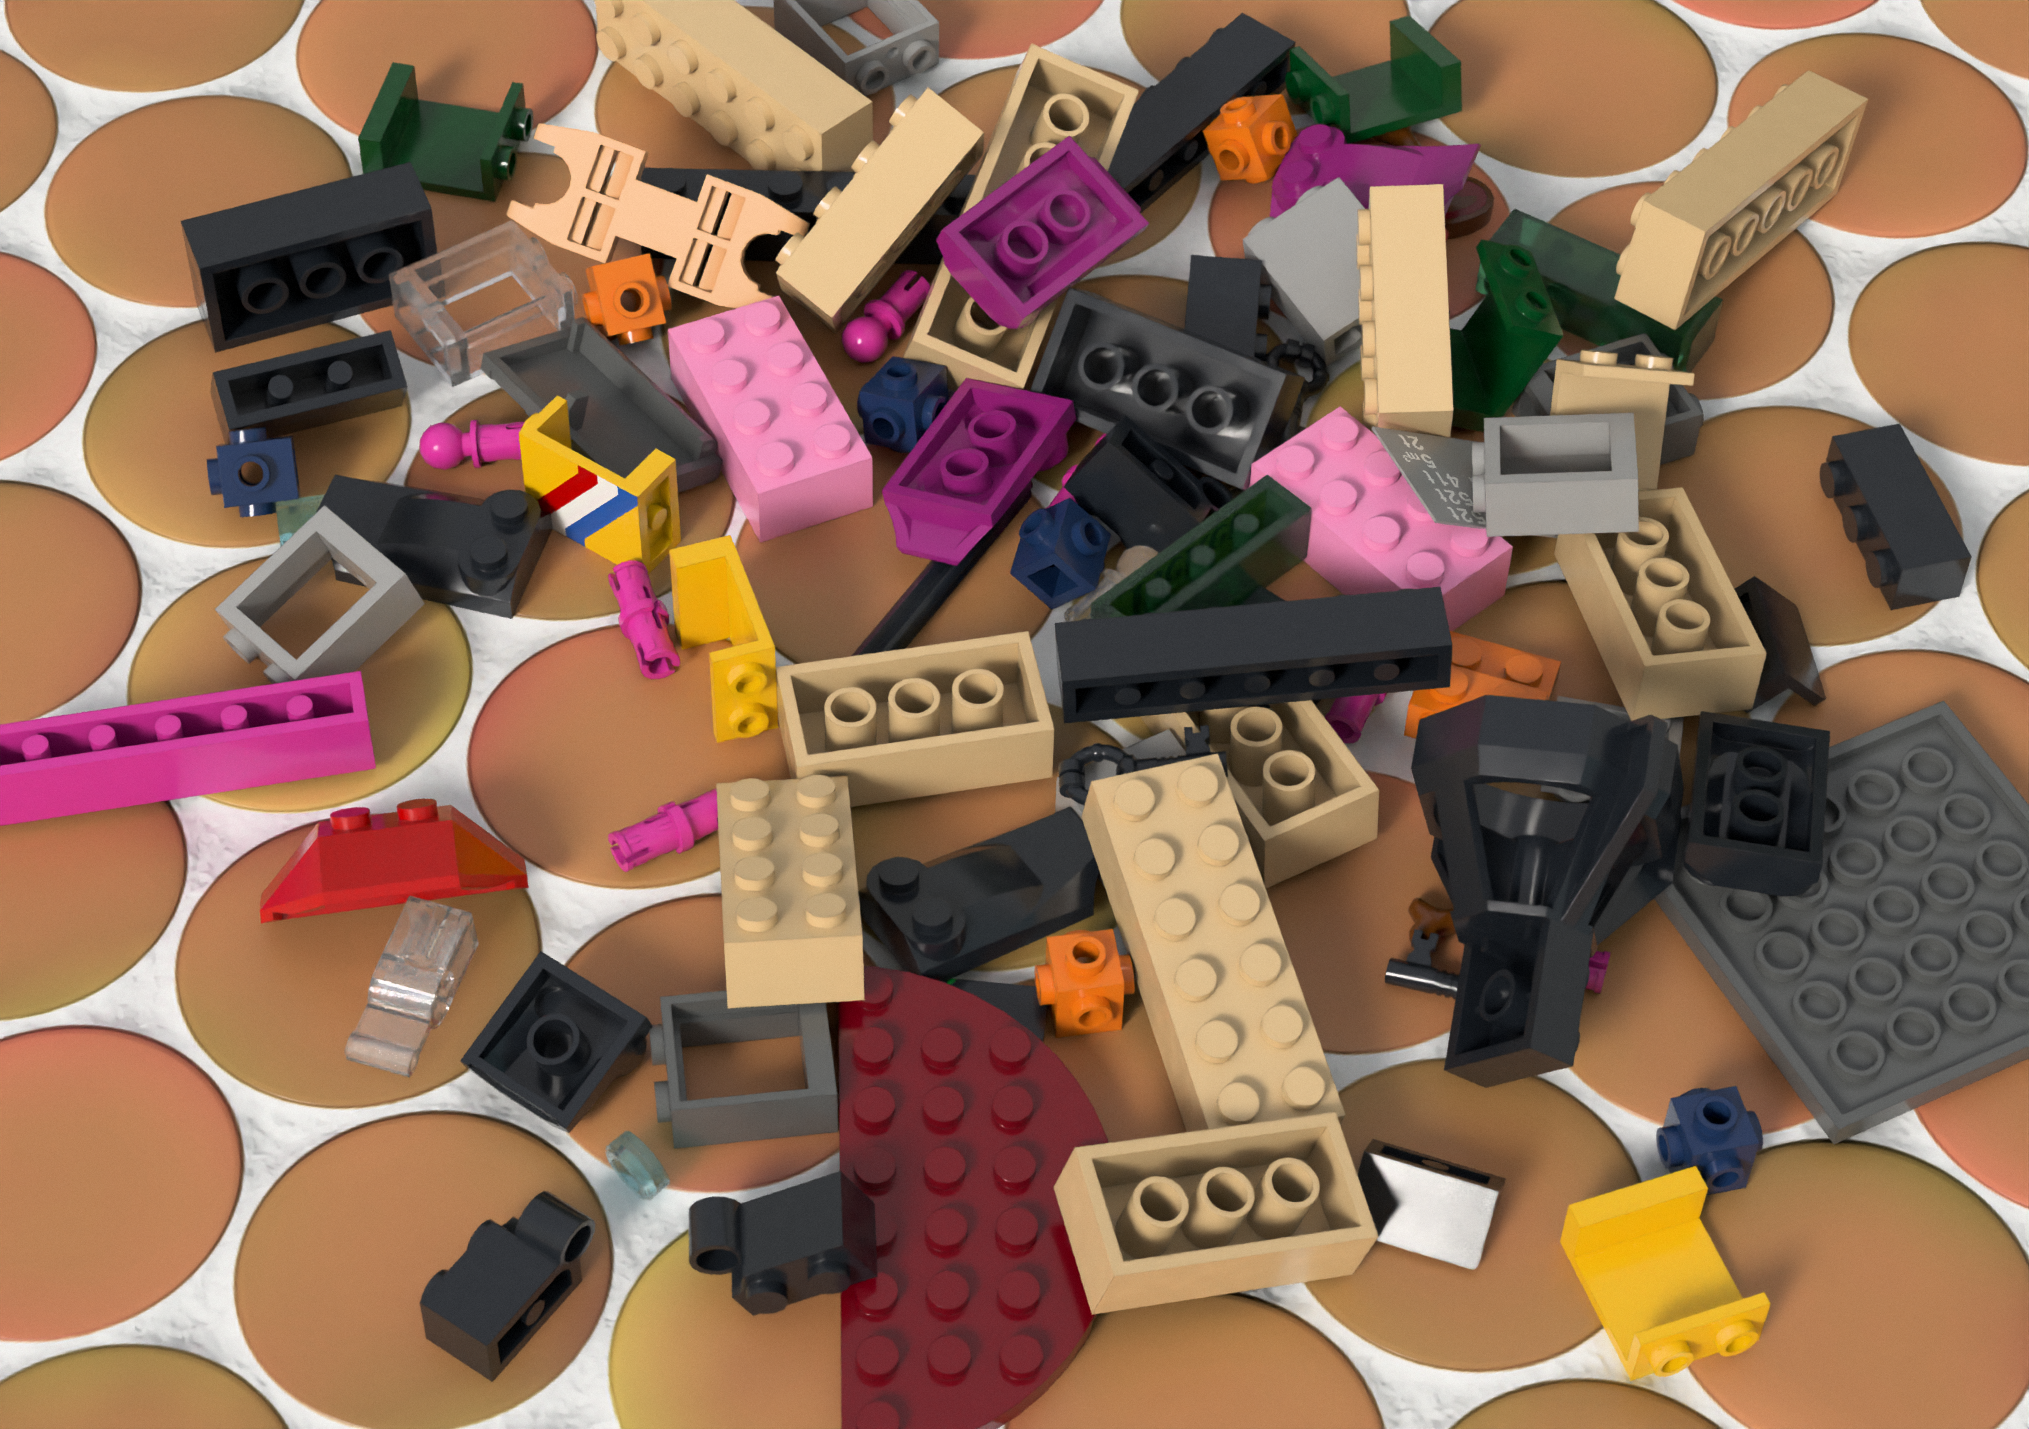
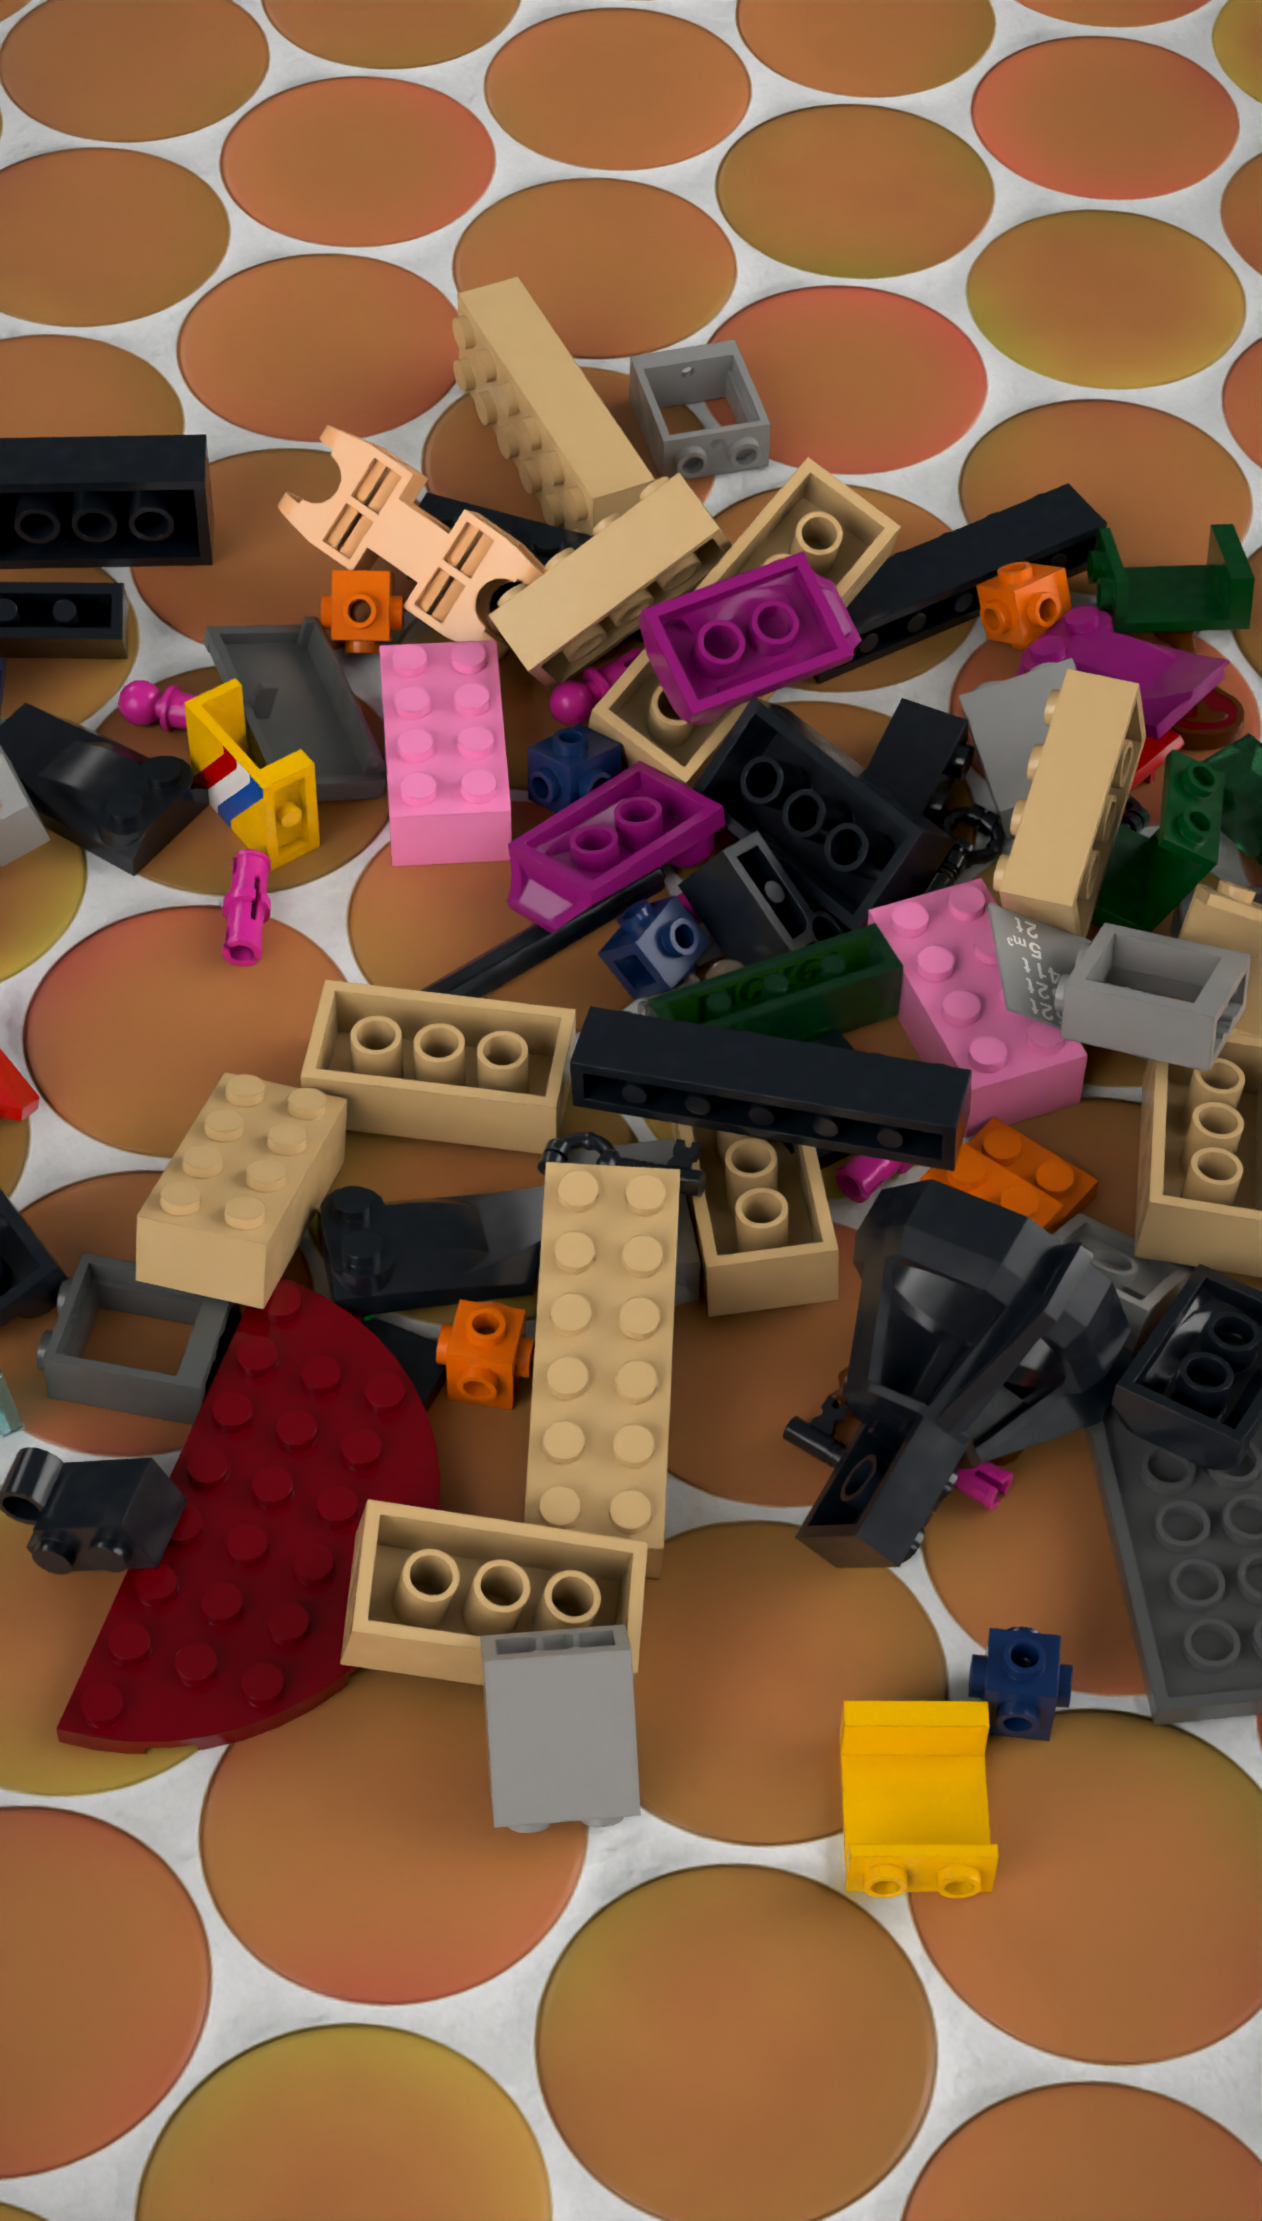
camera: 20 degrees right, 0 degrees up
dark green panel [358,62,533,202] -> none
clear window [389,220,578,387] -> none
dark pink pin [608,788,718,872] -> none
yellow panel [669,535,778,743] -> none
panel [1357,1139,1506,1269] -> none
none -> light grey brick [480,1624,641,1833]

